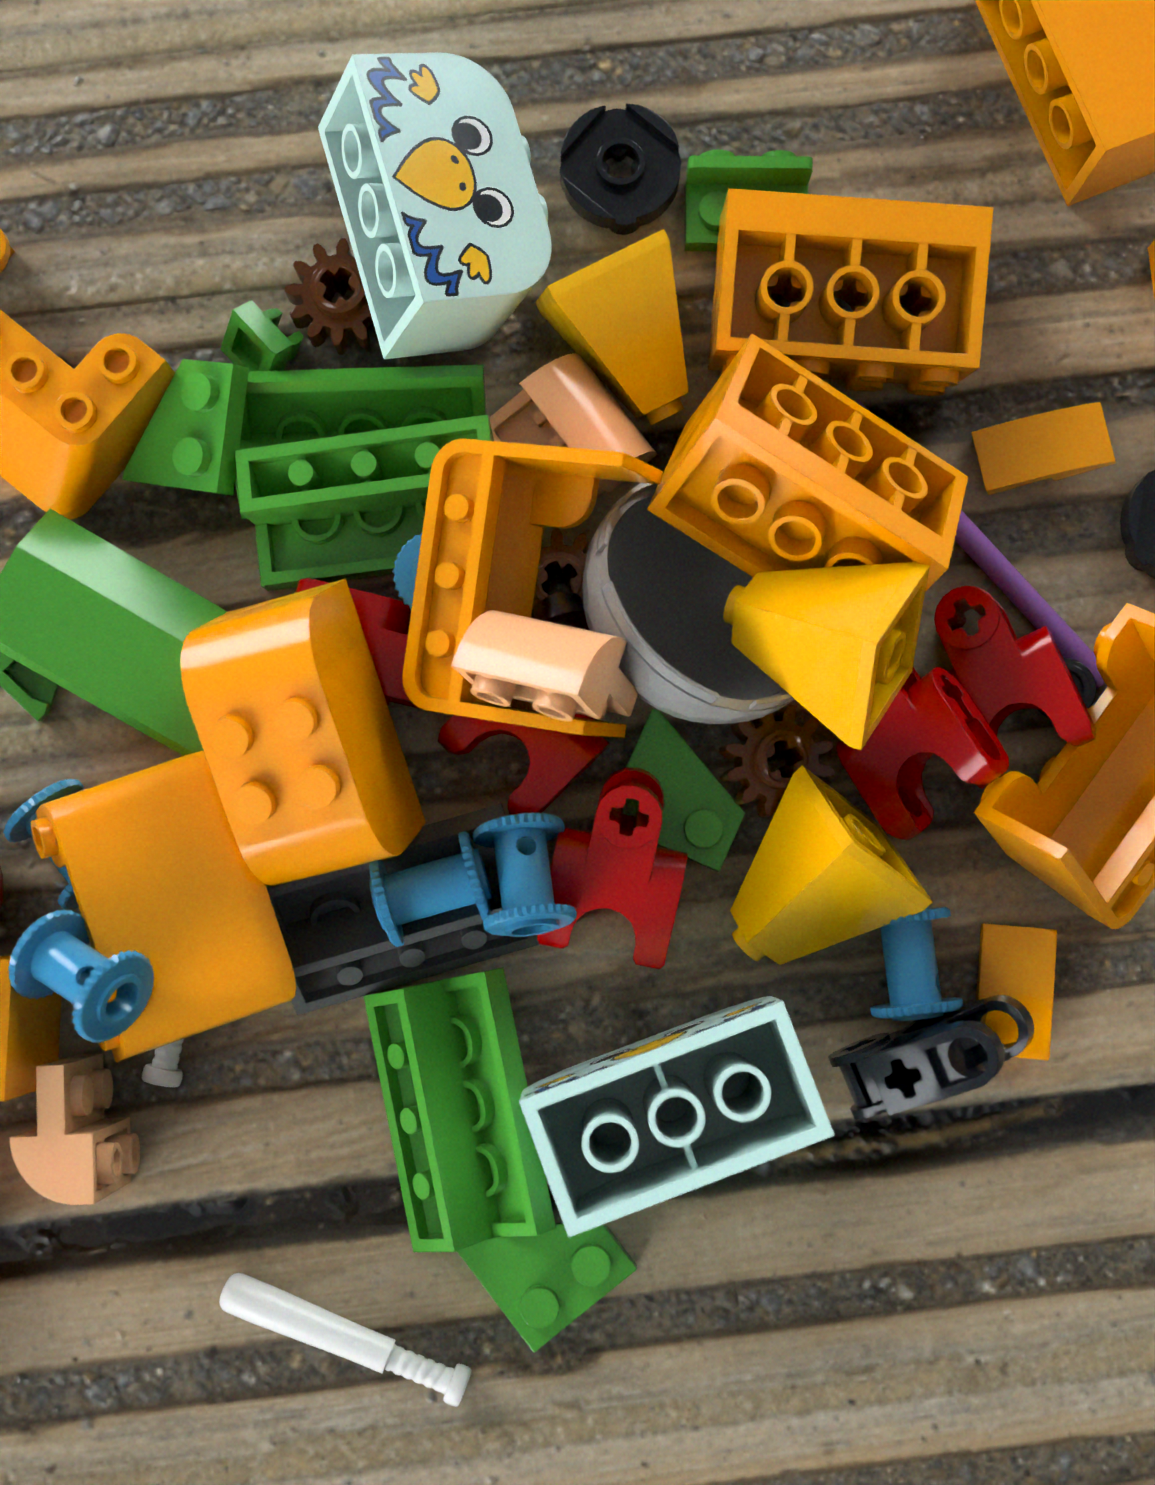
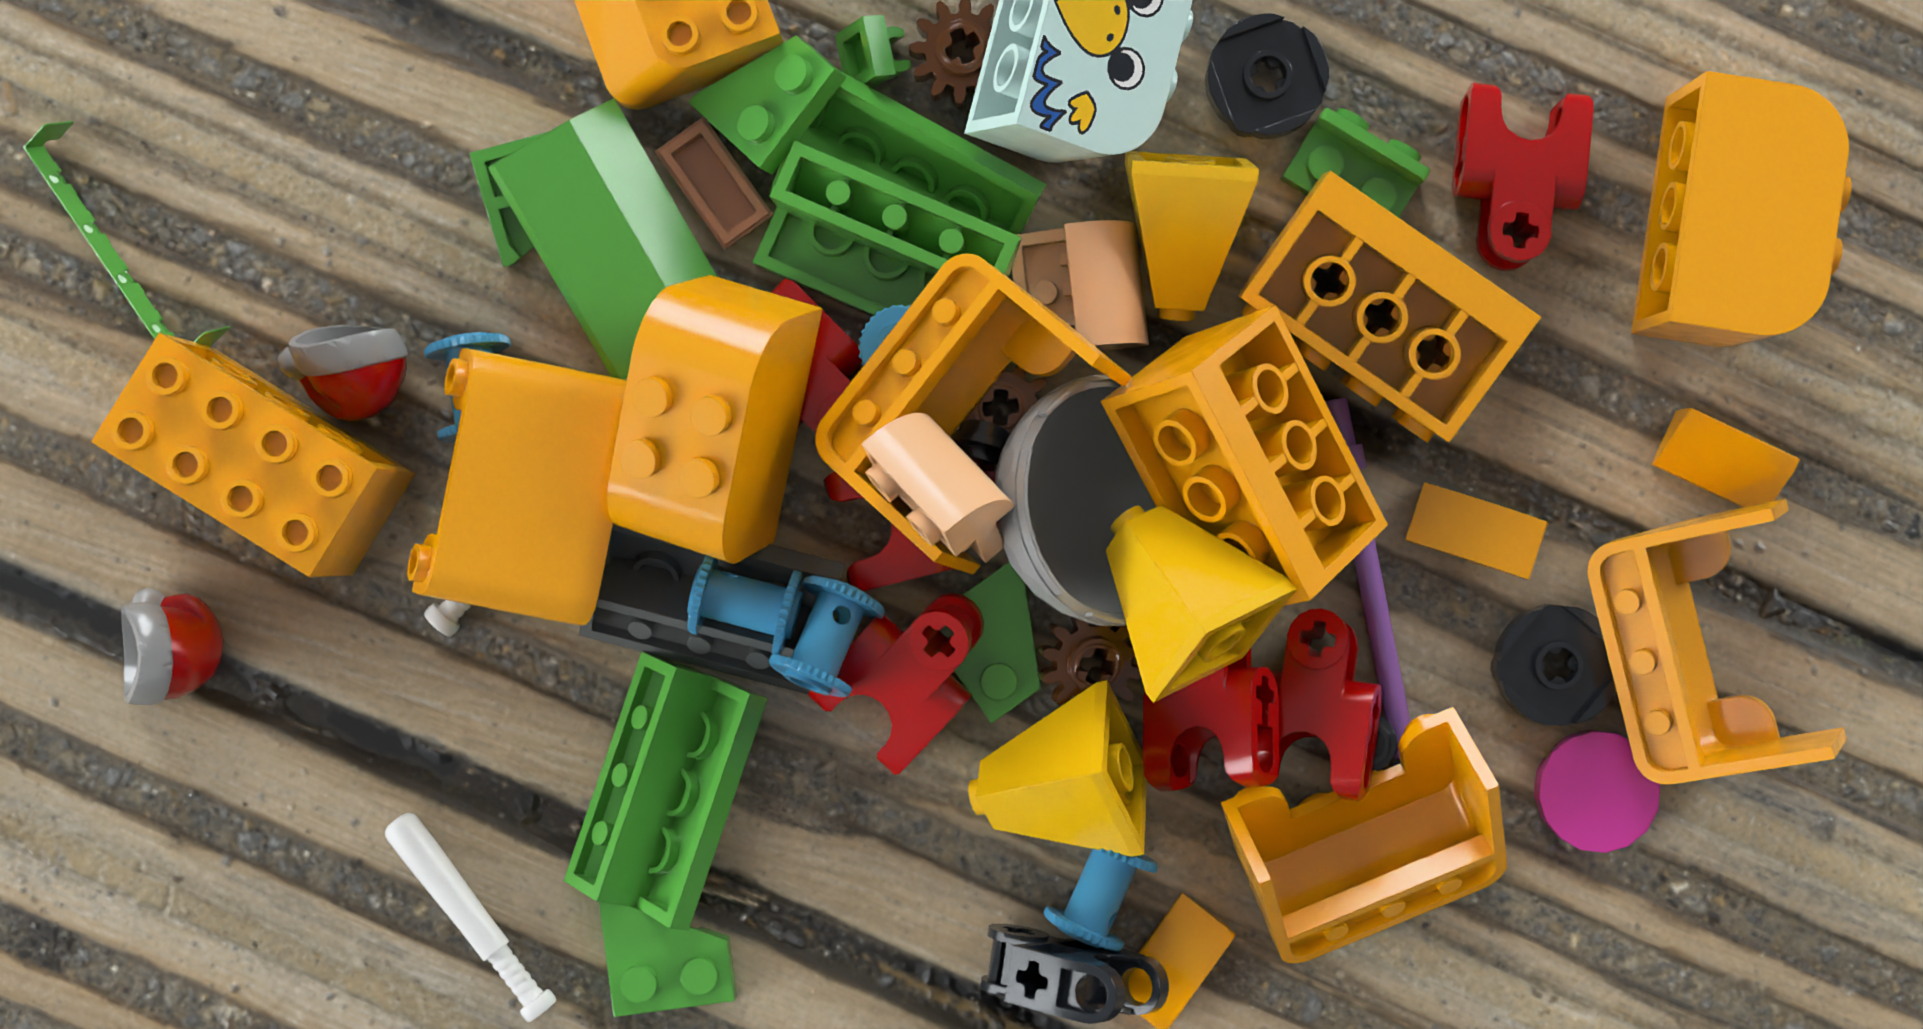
camera: 30 degrees right, 5 degrees up
dark azure hose [8,909,154,1042] -> none
light nougat brick [10,1053,140,1205] -> none
light aqua brick [519,996,835,1237] -> none
none -> nougat tile [654,116,774,250]
none -> red piece [1452,82,1594,271]

